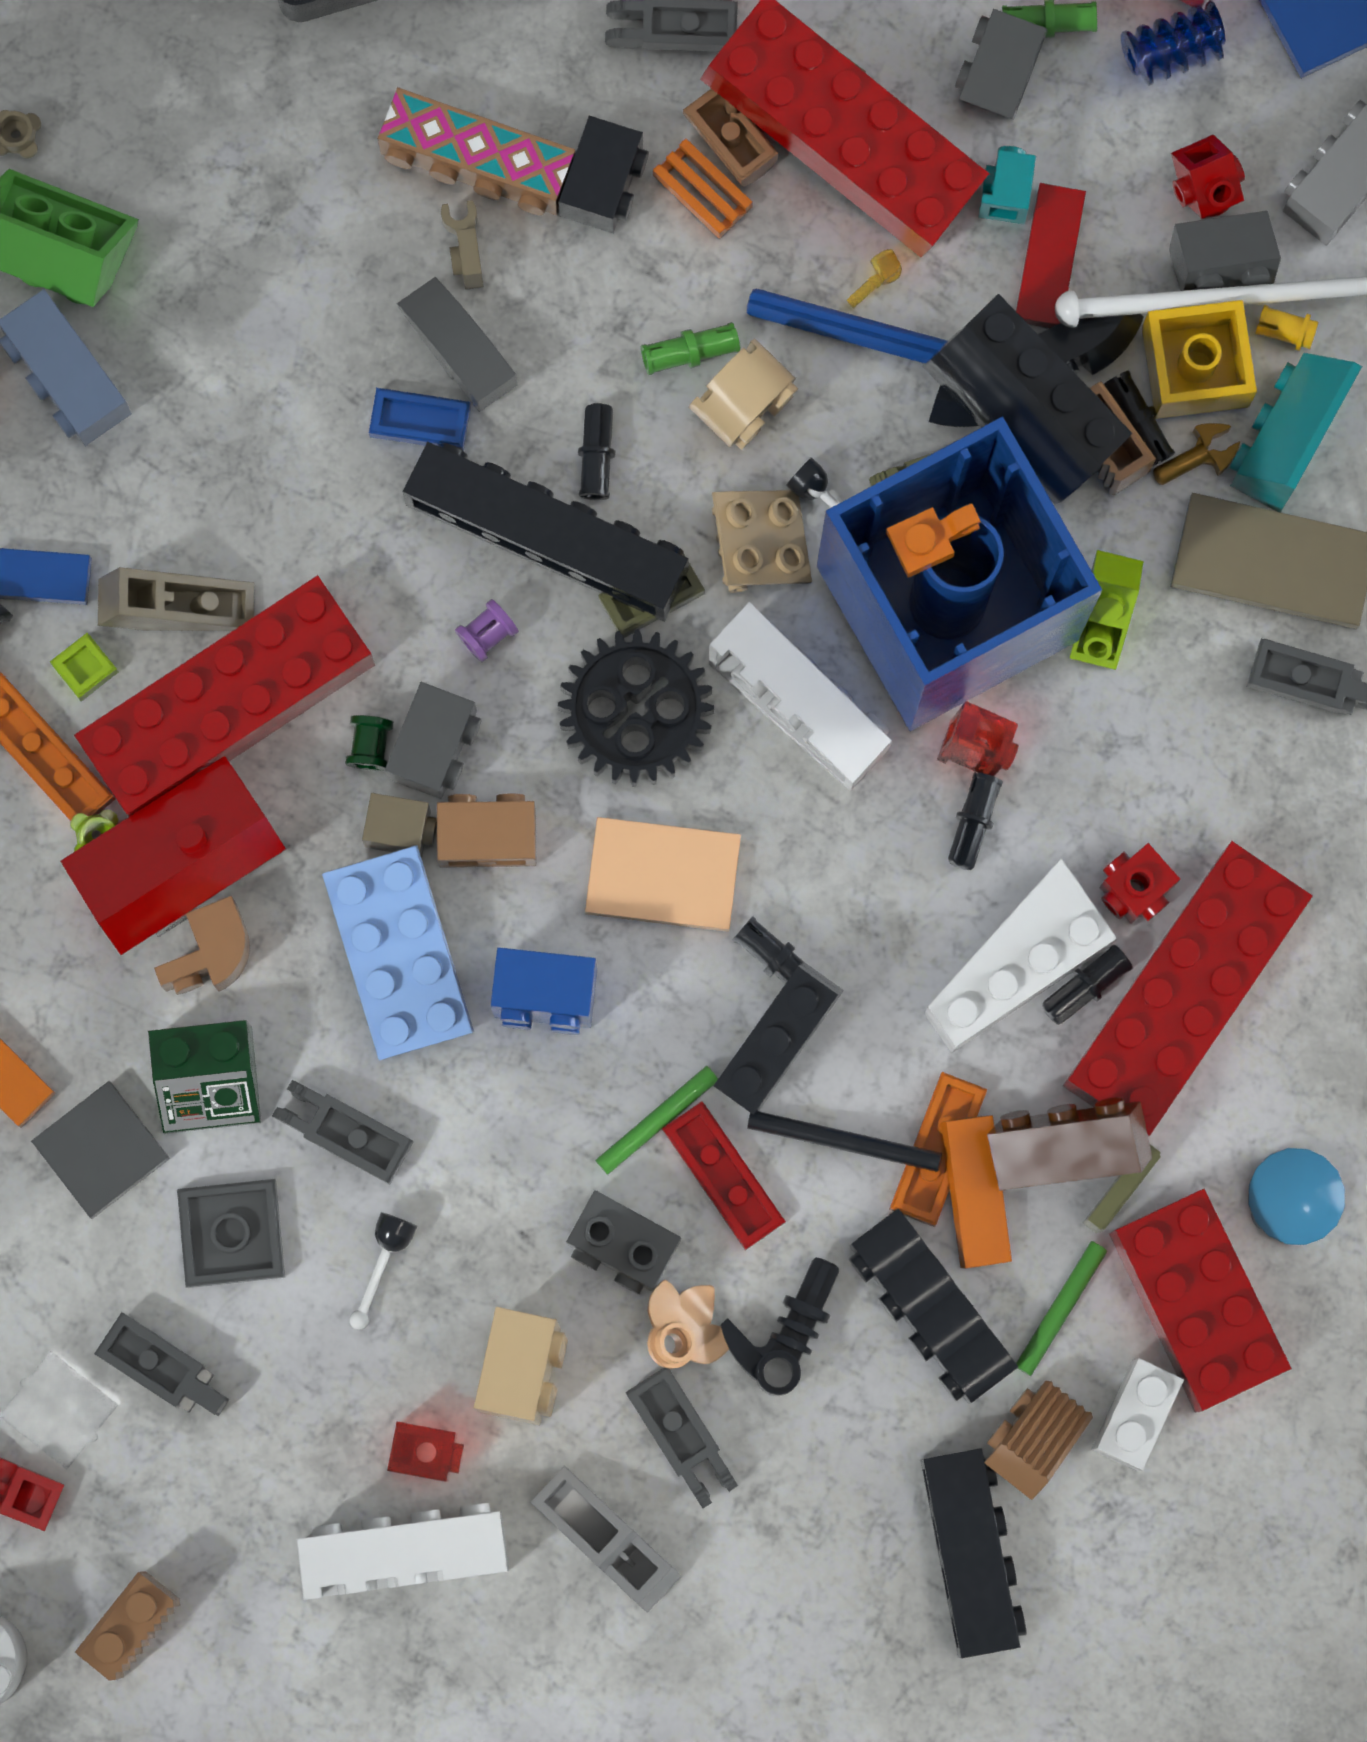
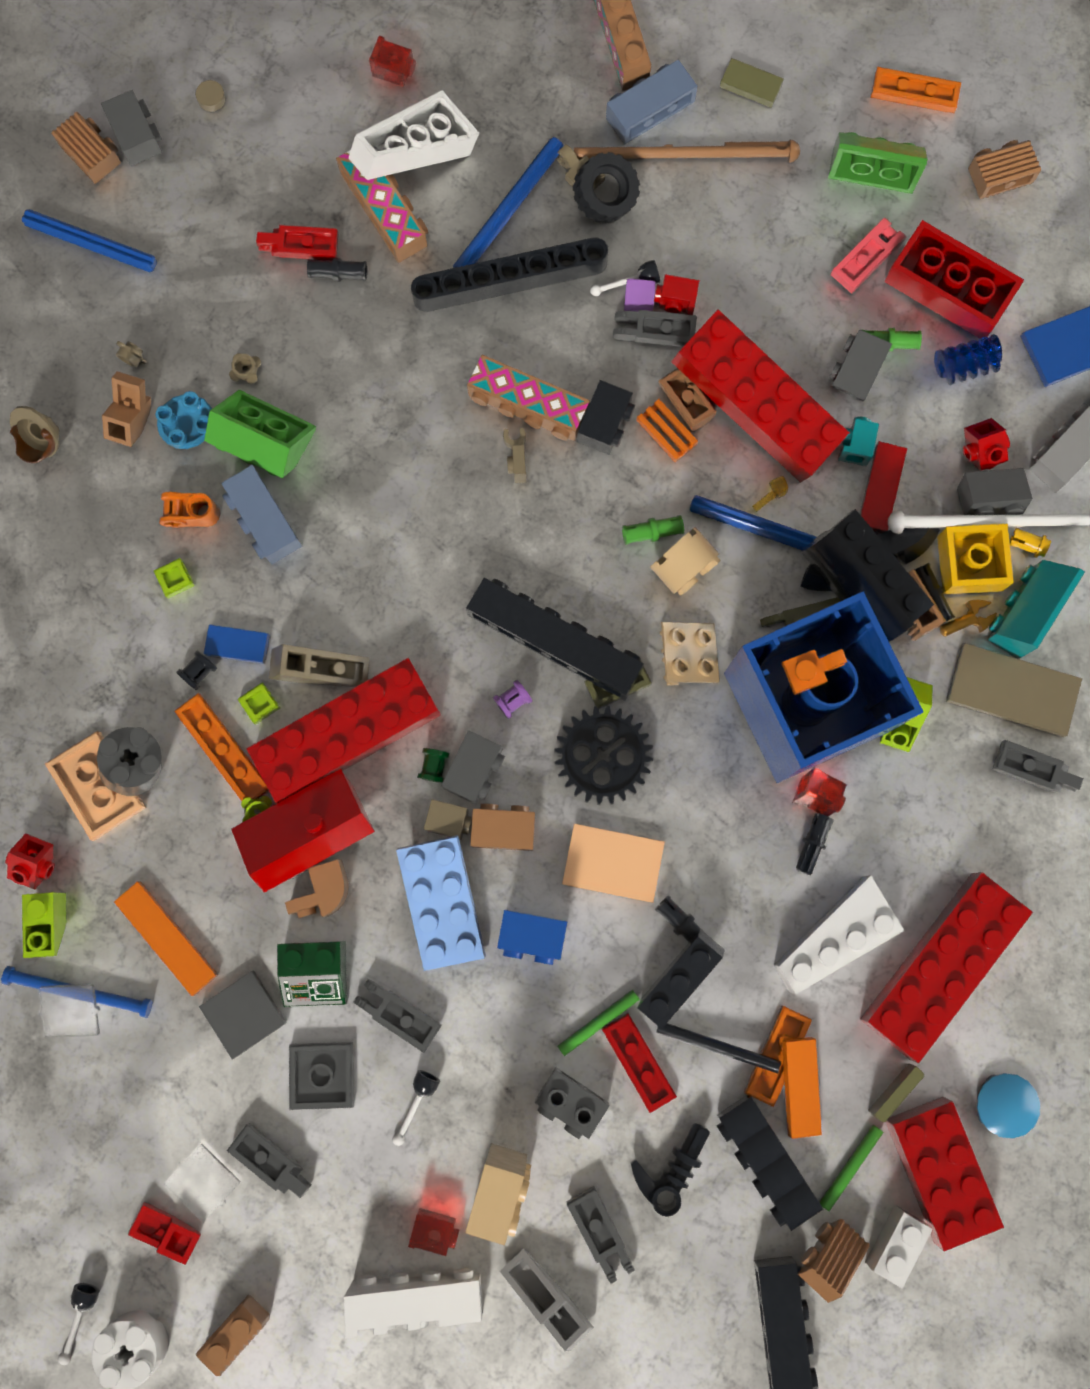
camera: 10 degrees right, 0 degrees up
blue tile [369,387,471,451] -> none
dark grey slope [397,277,518,412] -> none
black axle [578,403,616,500] -> none
light nougat plate [647,1280,729,1369] -> none
white wedge [709,602,892,791] -> none
black hinge [786,457,840,508] -> none
brick [987,1097,1153,1191] -> none
black axle [1042,945,1133,1025] -> none
red brick [1099,843,1181,924] -> none

